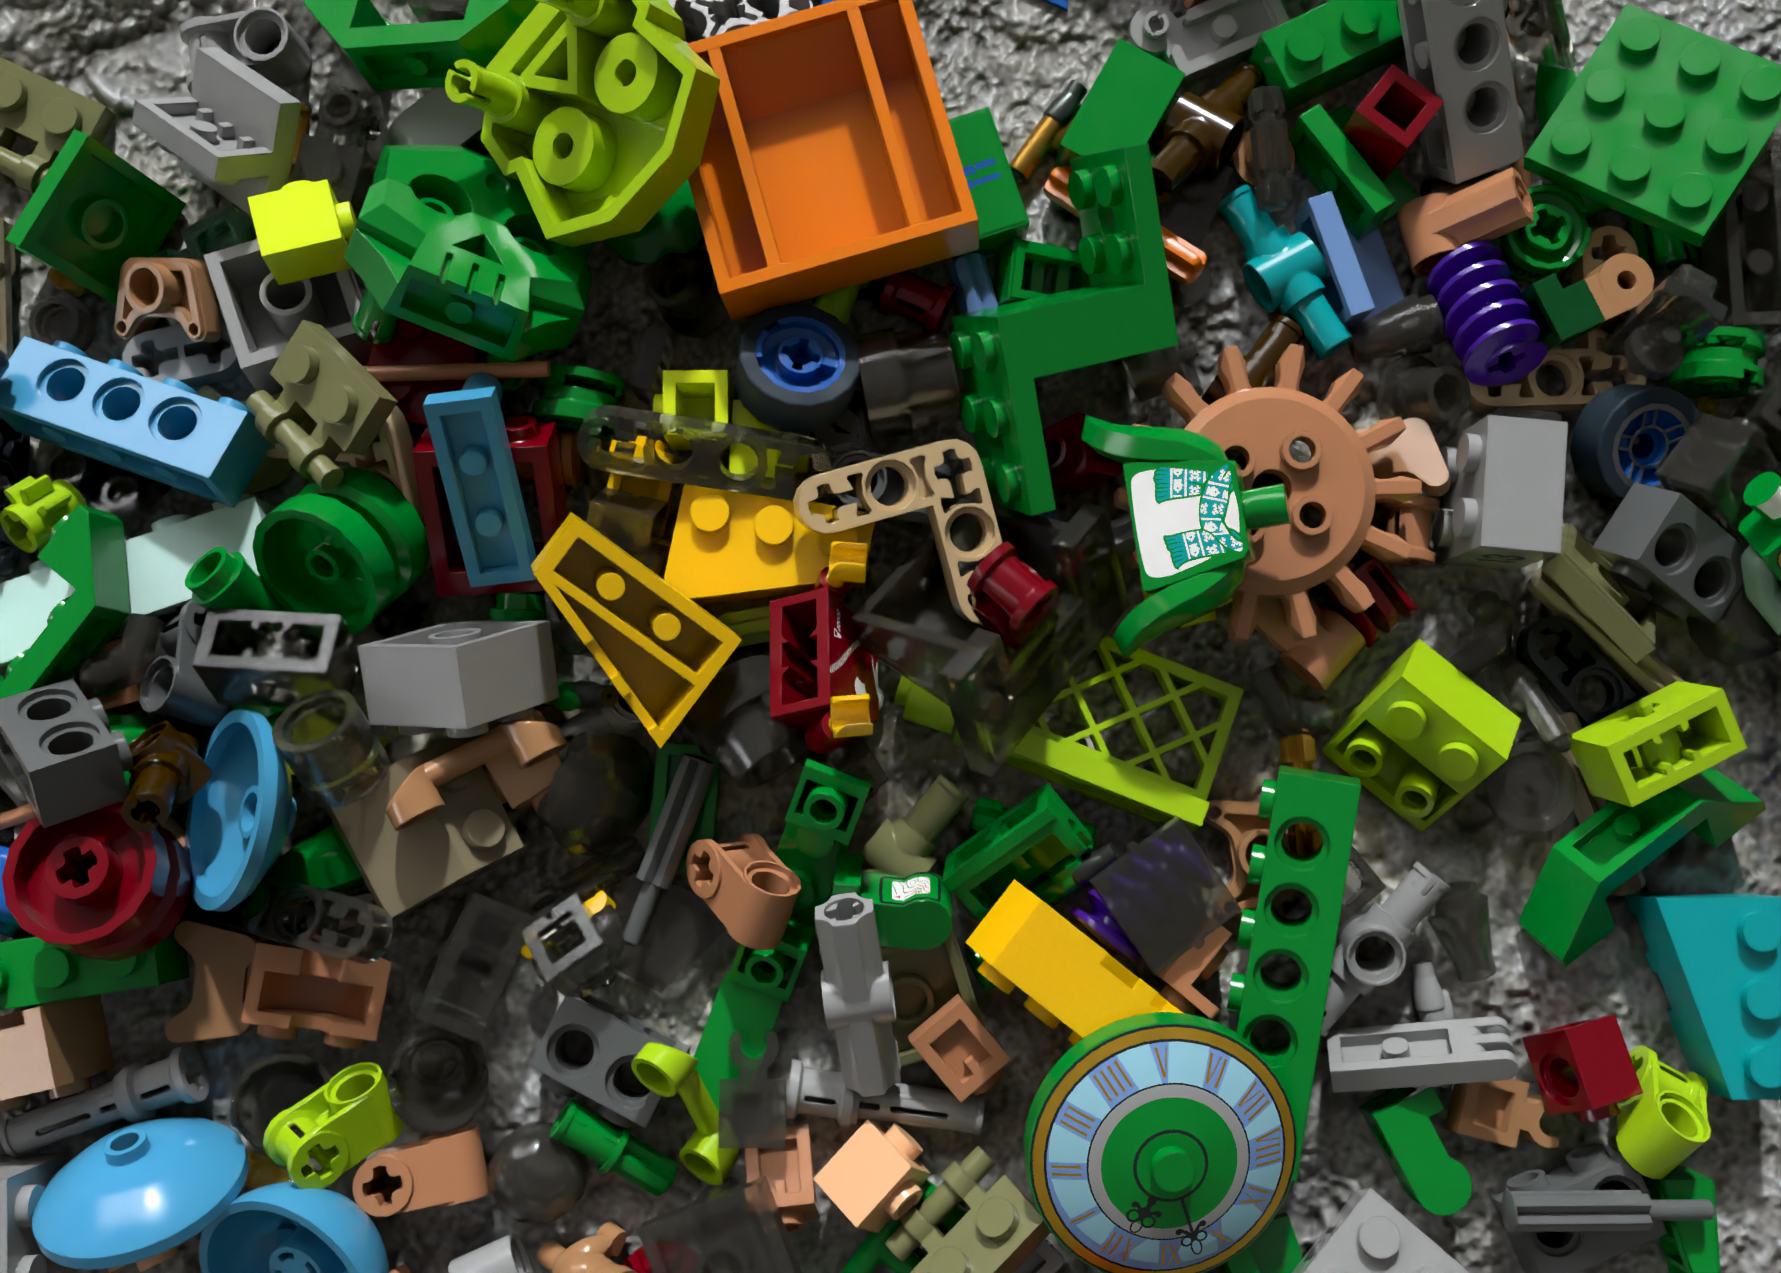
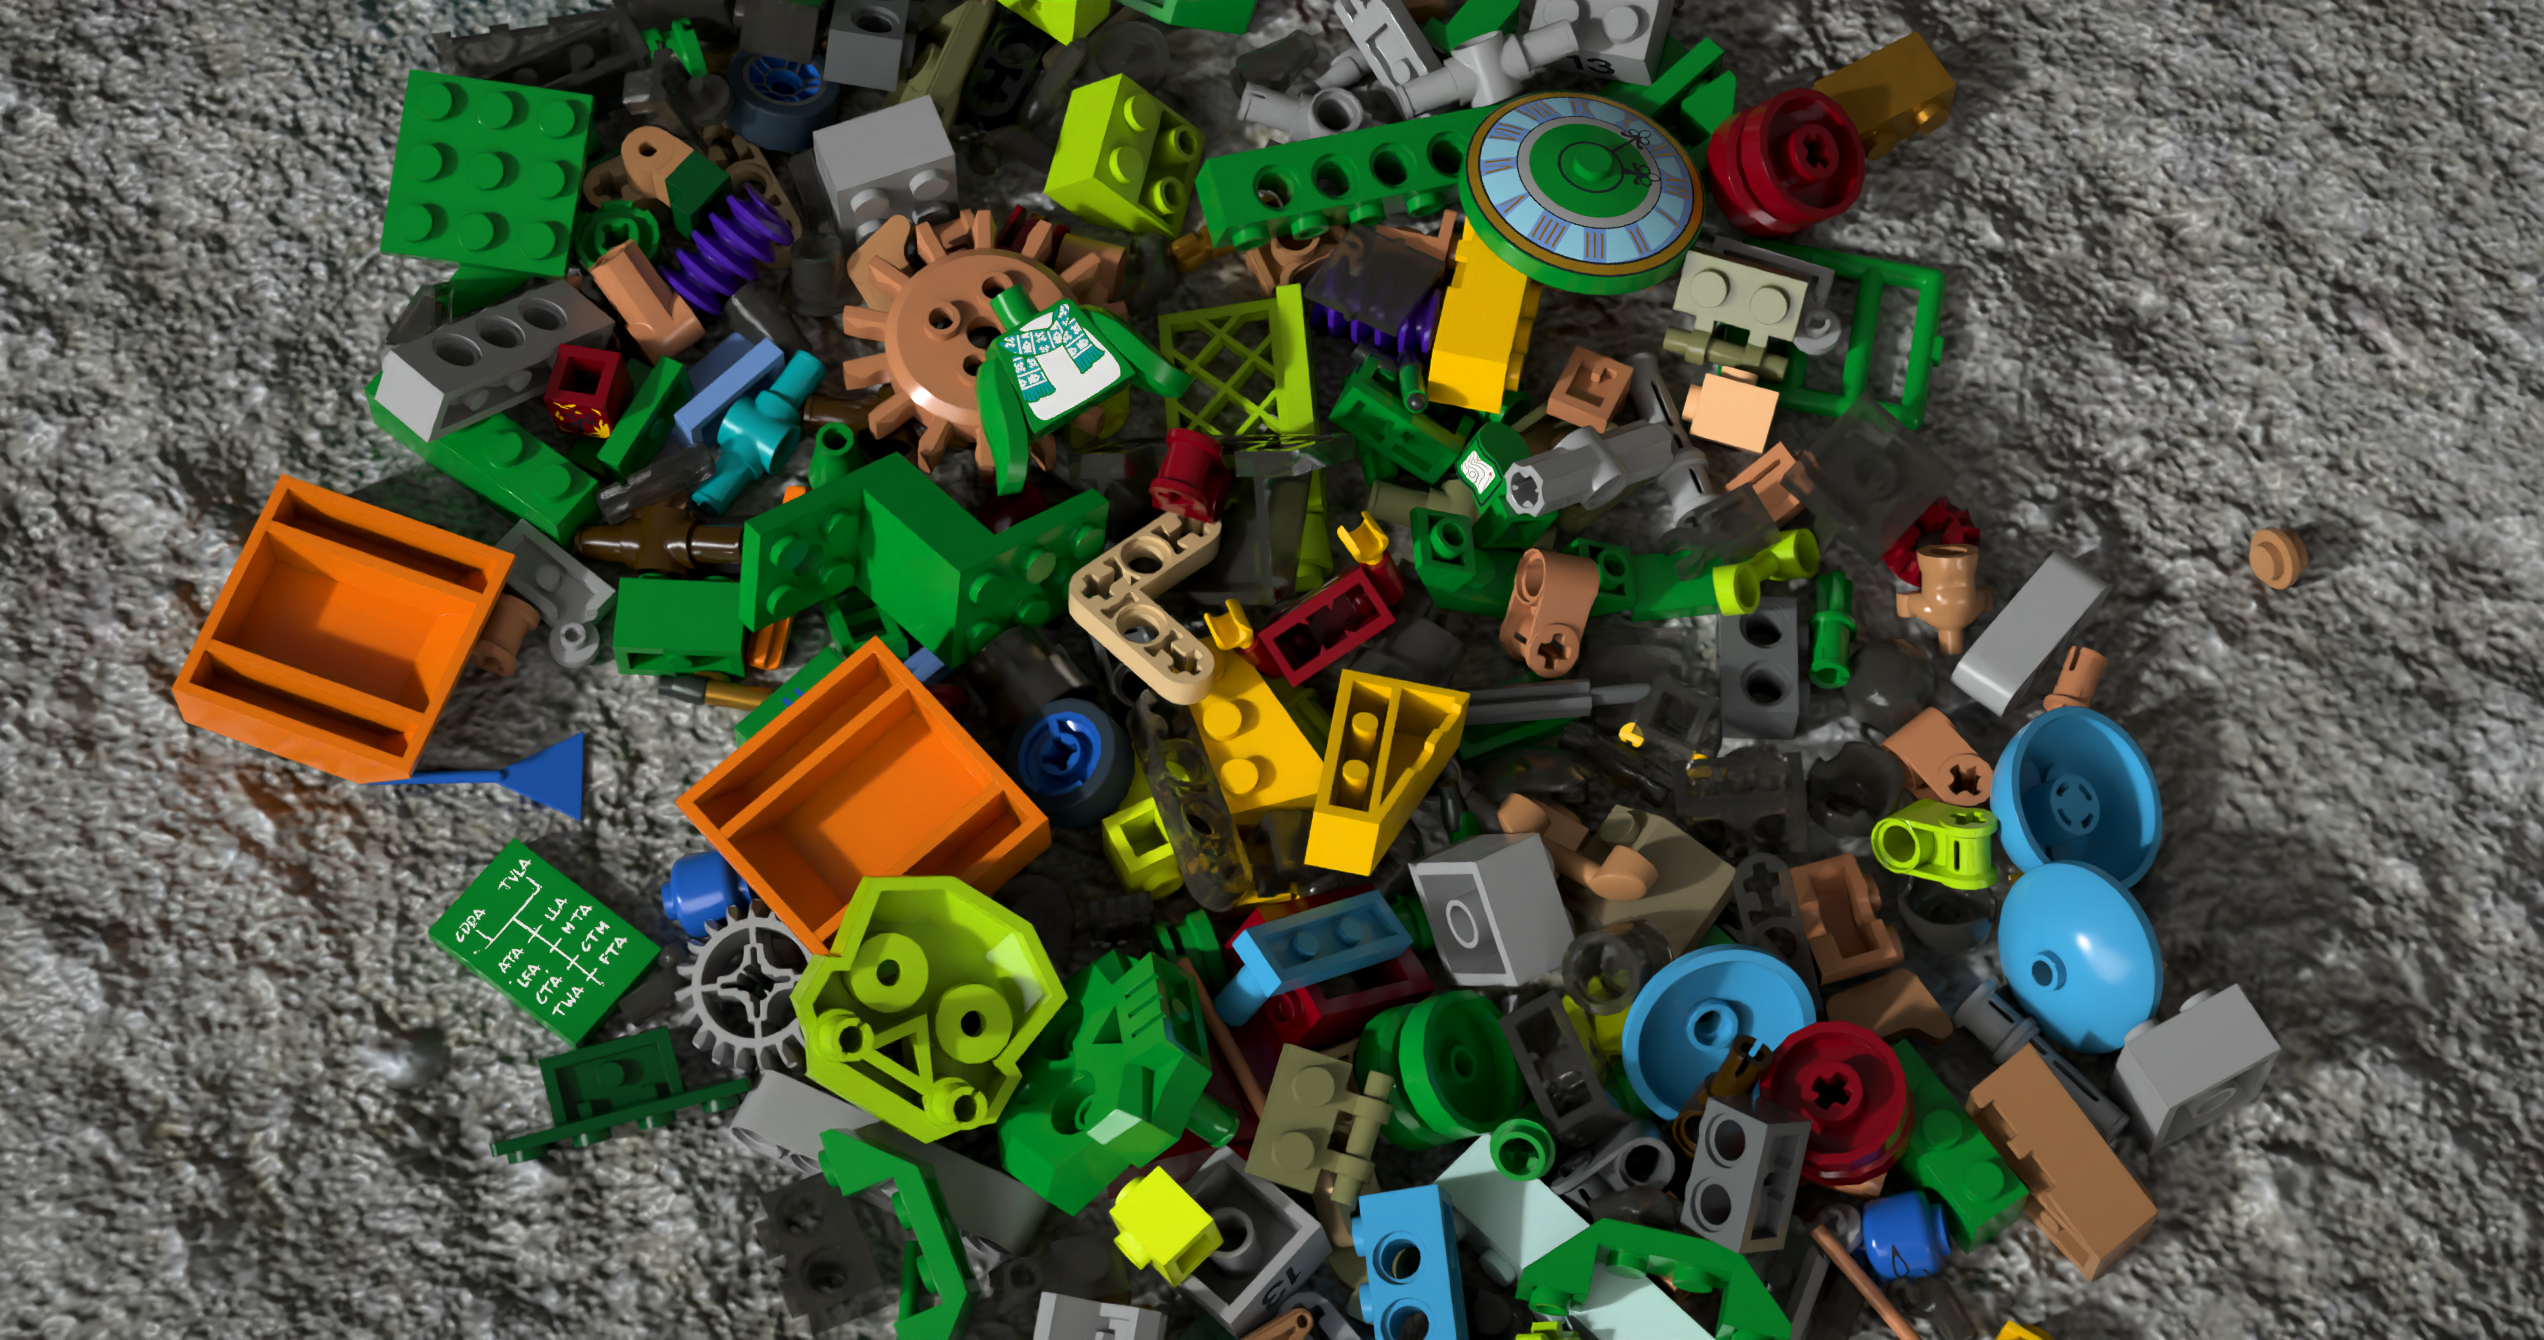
camera: 115 degrees left, 20 degrees down
none -> green cone [808,422,869,489]
none -> light grey pin [1395,18,1579,120]
none -> piece [1396,350,1429,413]

